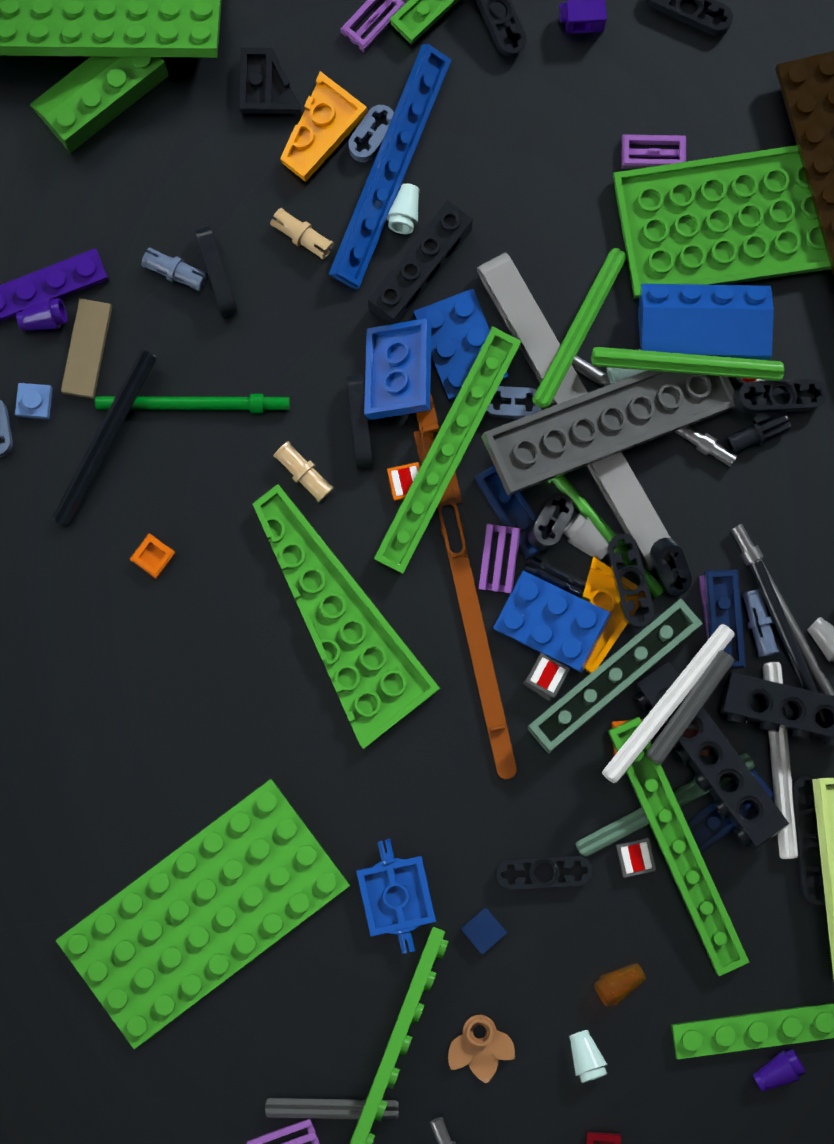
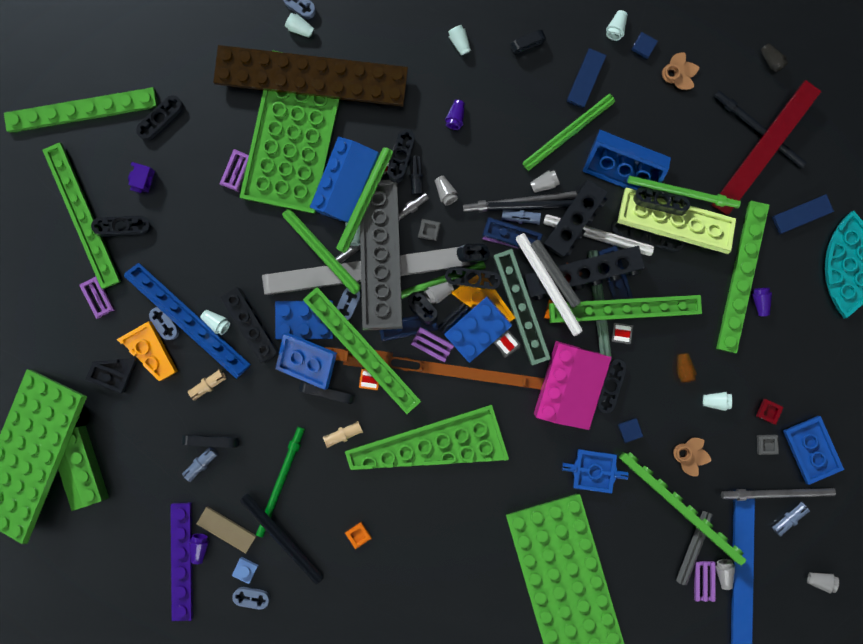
camera: 65 degrees left, 5 degrees up
none -> dark grey tile [418,219,441,242]
none -> light grey cone [435,176,458,205]
none -> dark pink slope [534,341,612,430]

